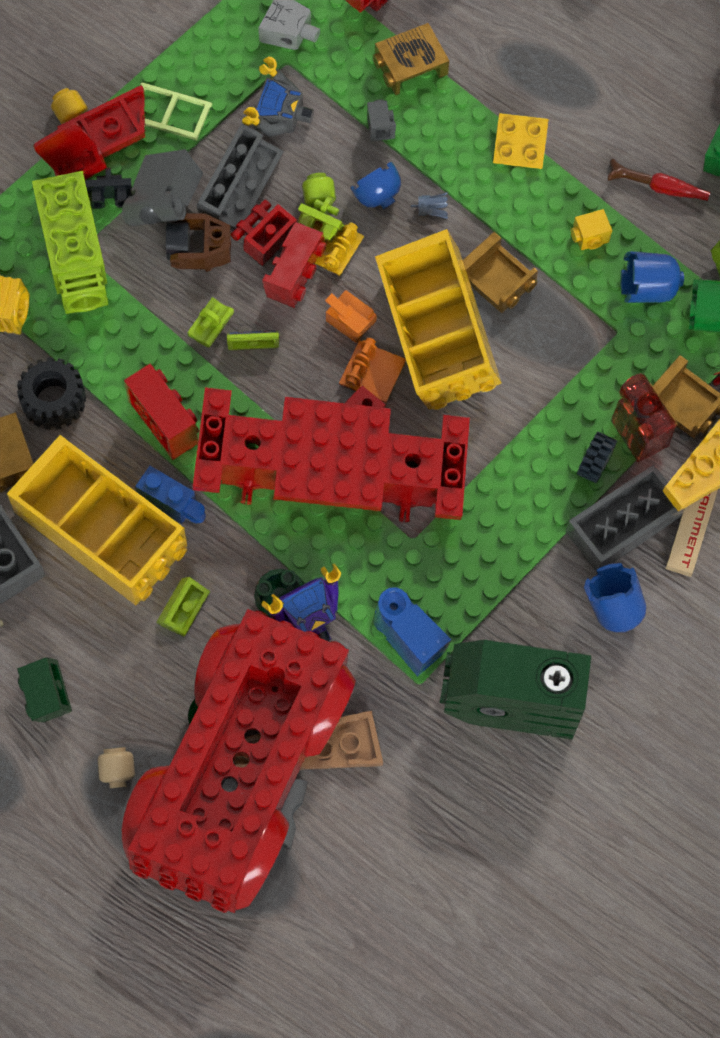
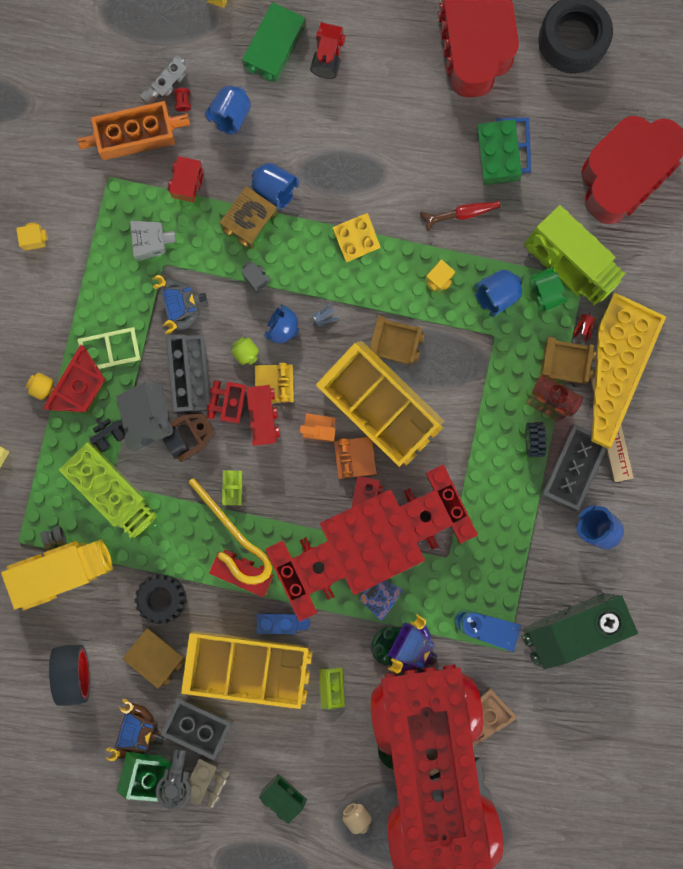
camera: 30 degrees left, 15 degrees up
red bracket [33,121,107,180] -> none
lime slope [227,330,279,350] -> none
lime hips [298,196,345,242] -> none
none -> yellow piece [189,478,272,584]
none -> blue cylinder [251,163,299,210]
none -> torso [359,581,403,621]

